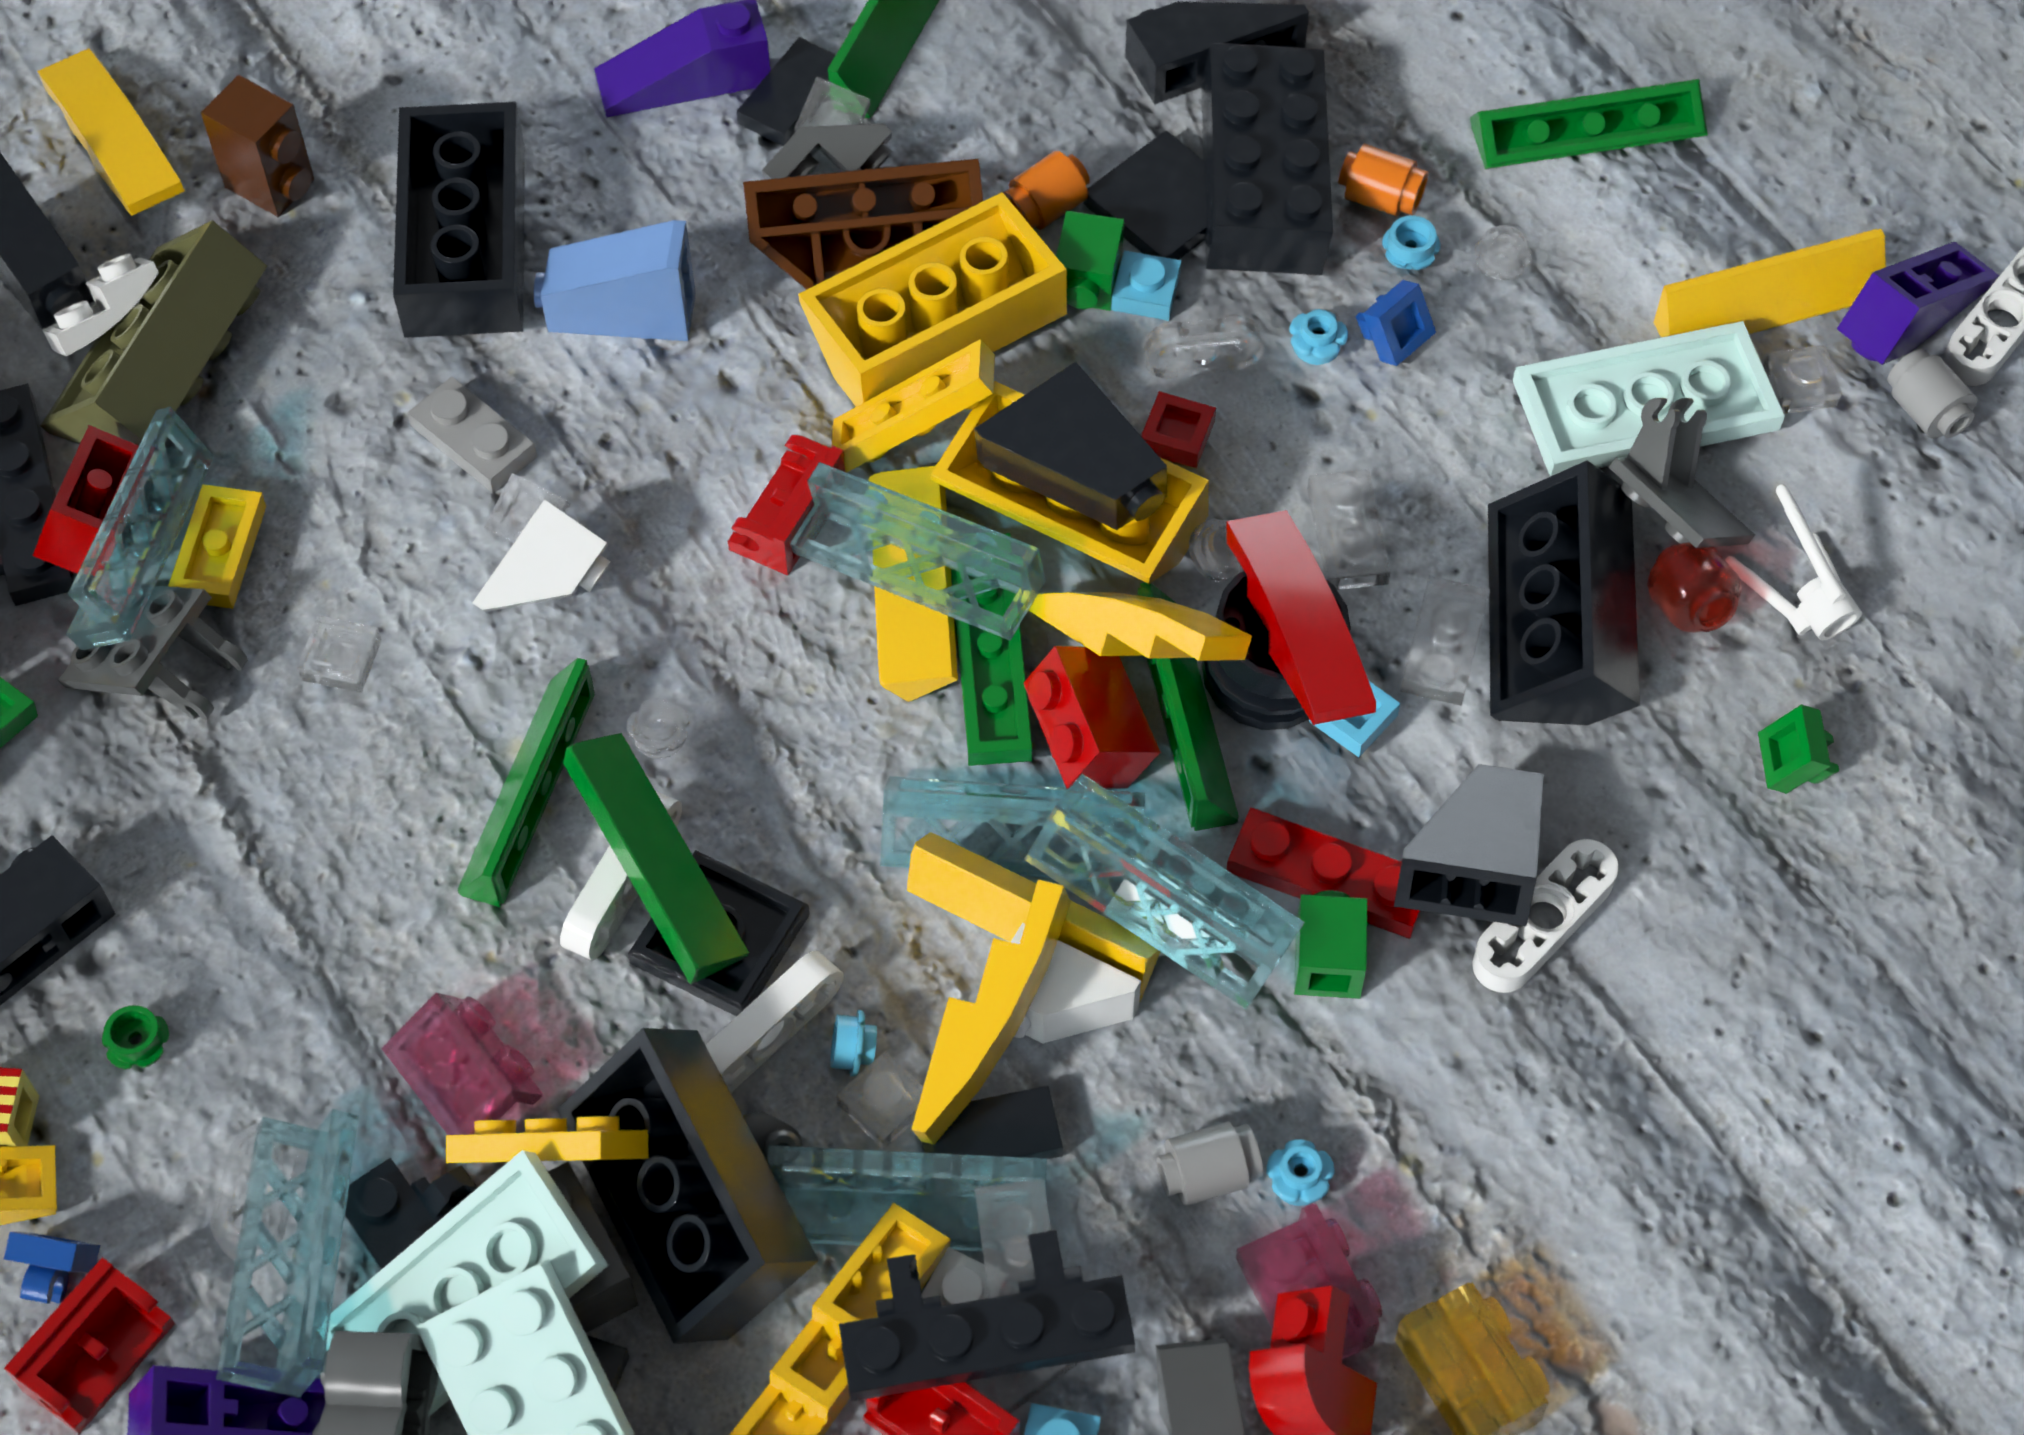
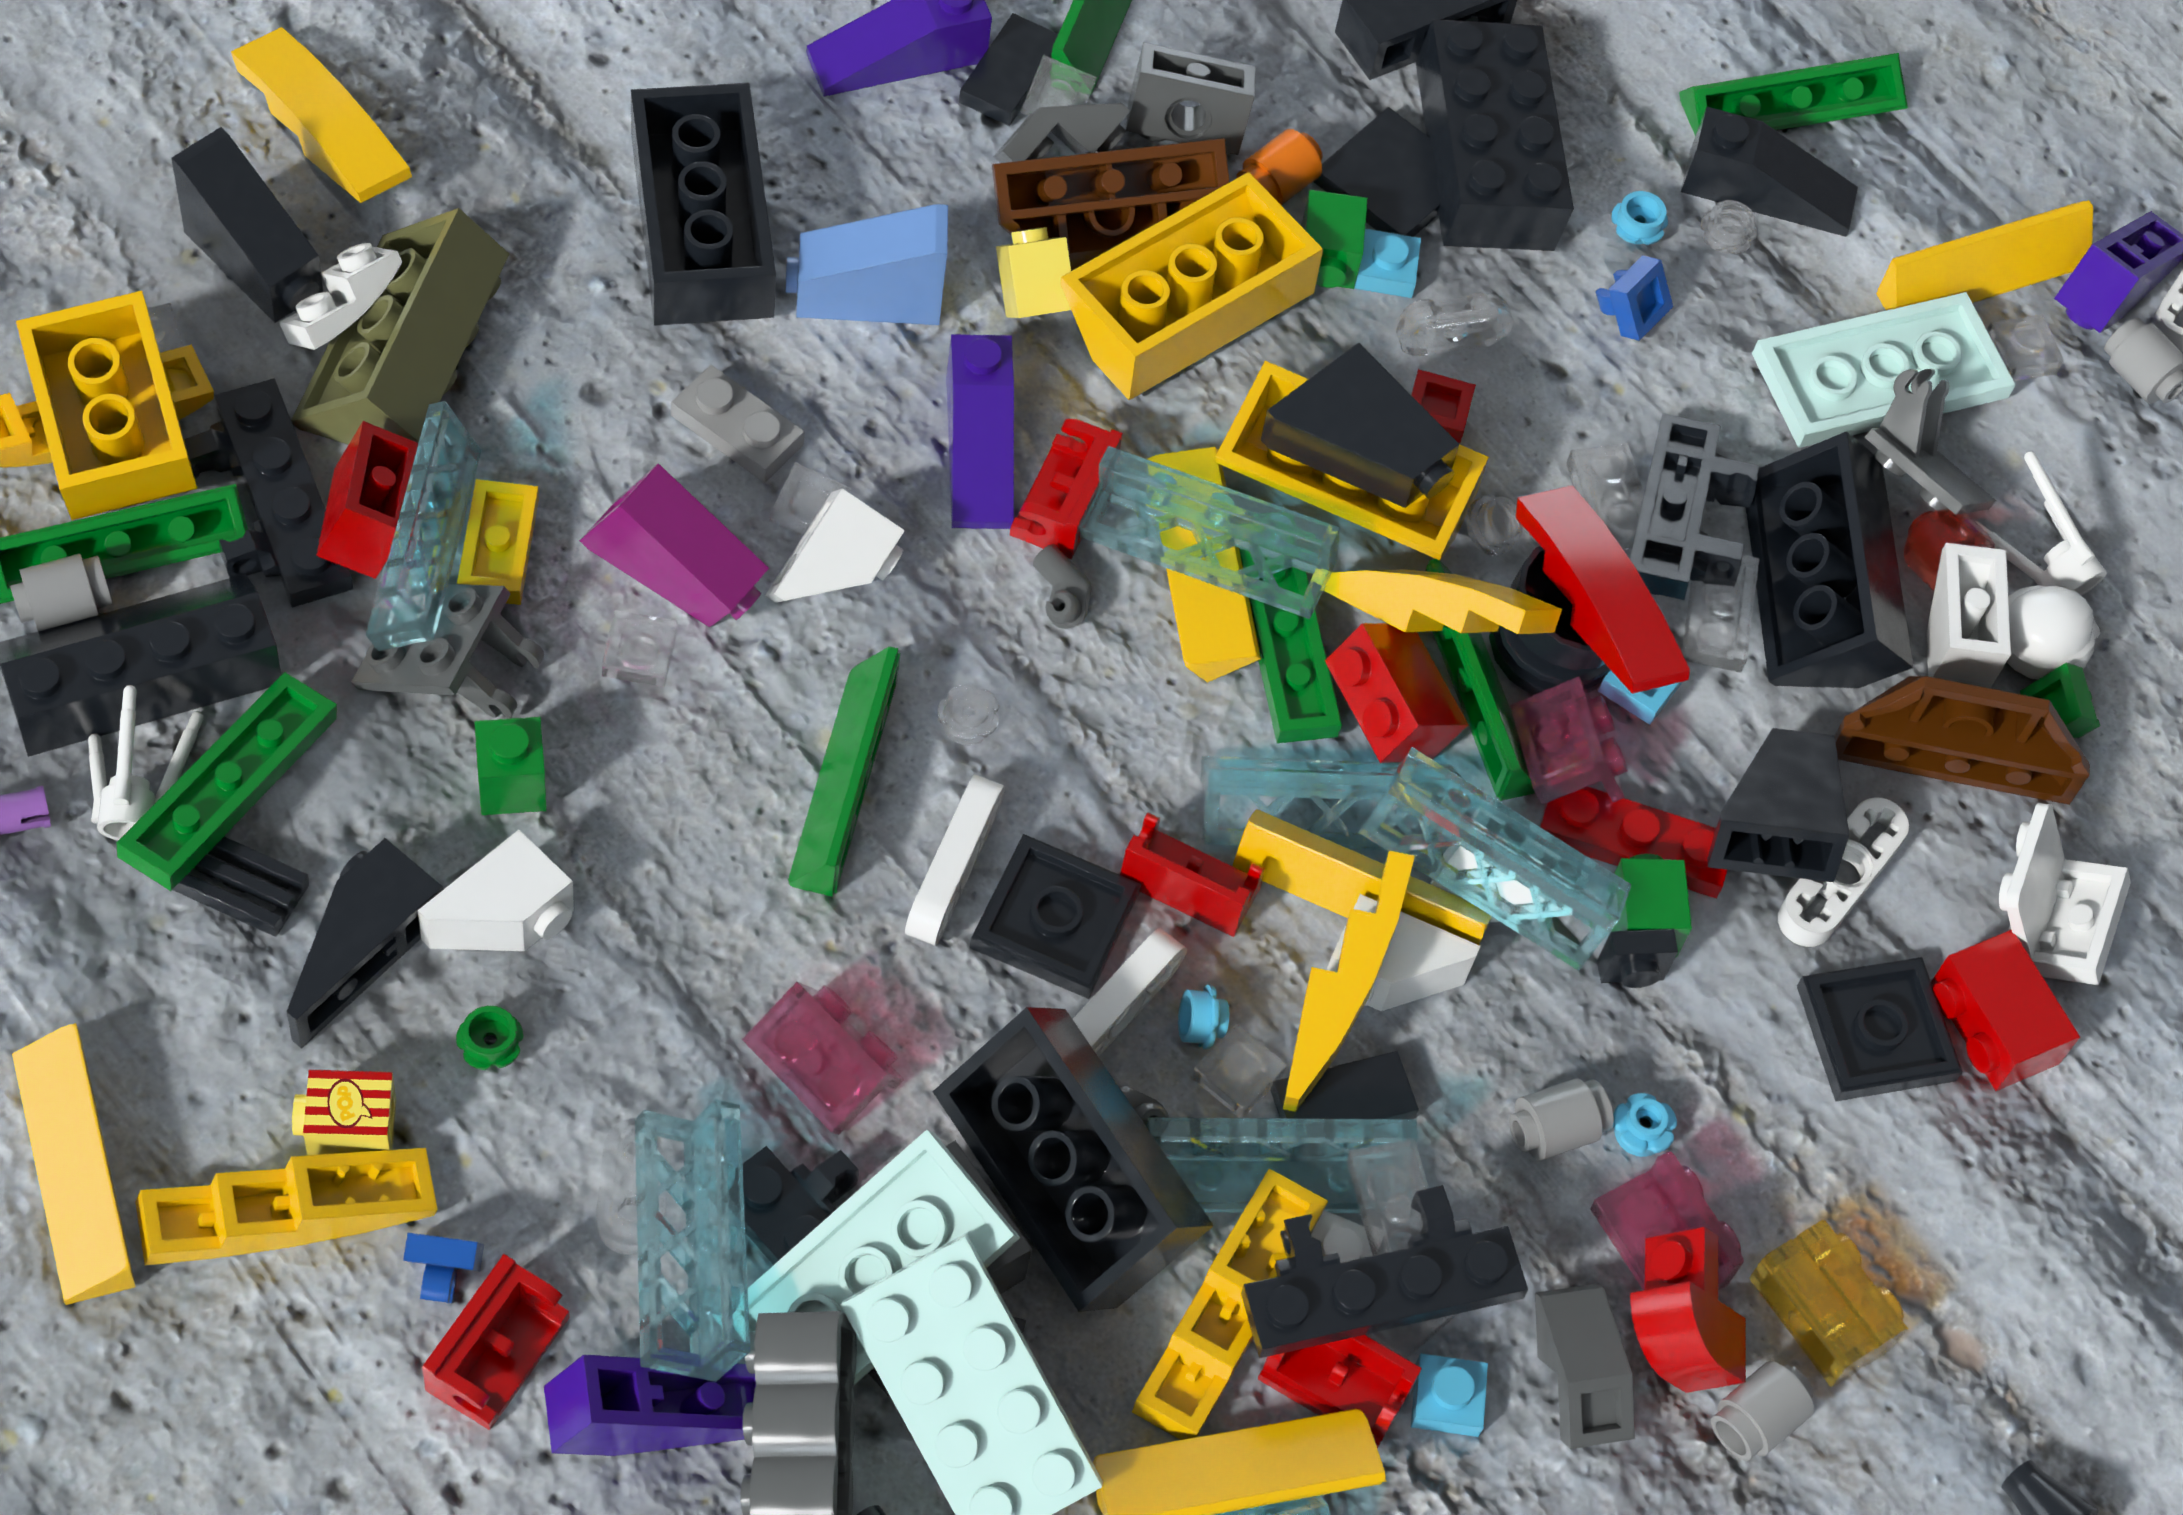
camera: 15 degrees left, 0 degrees up
reddish brown brick [200,74,315,217] -> none
yellow plate [446,1116,648,1163] -> none
green slope [563,733,749,985] -> none
yellow plate [831,339,995,473] -> none
medium azure plate [1289,309,1348,365] -> none
orange brick [1338,143,1429,217] -> none
none -> white slope [418,830,574,951]
none -> green brick [474,717,547,816]
none -> magenta slope [579,463,769,627]
none -> dark purple slope [946,334,1014,529]
none -> light yellow brick [996,227,1071,318]
none -> dark grey arm [1033,544,1092,629]
none -> red hinge [1120,812,1265,937]
none -> dark grey brick [1126,42,1256,155]
none -> clear pink bracket [1510,676,1628,805]
none -> black plate [1597,929,1678,988]
none -> hinge [1630,413,1759,600]
none -> black slope [1681,107,1858,237]
none -> black tile [1797,957,1963,1102]
none -> reddish brown wedge [1834,676,2090,805]
none -> white slope [1926,543,2011,688]
none -> red brick [1931,930,2080,1091]
none -> white bracket [1999,803,2131,985]
none -> white hat [2007,585,2100,680]

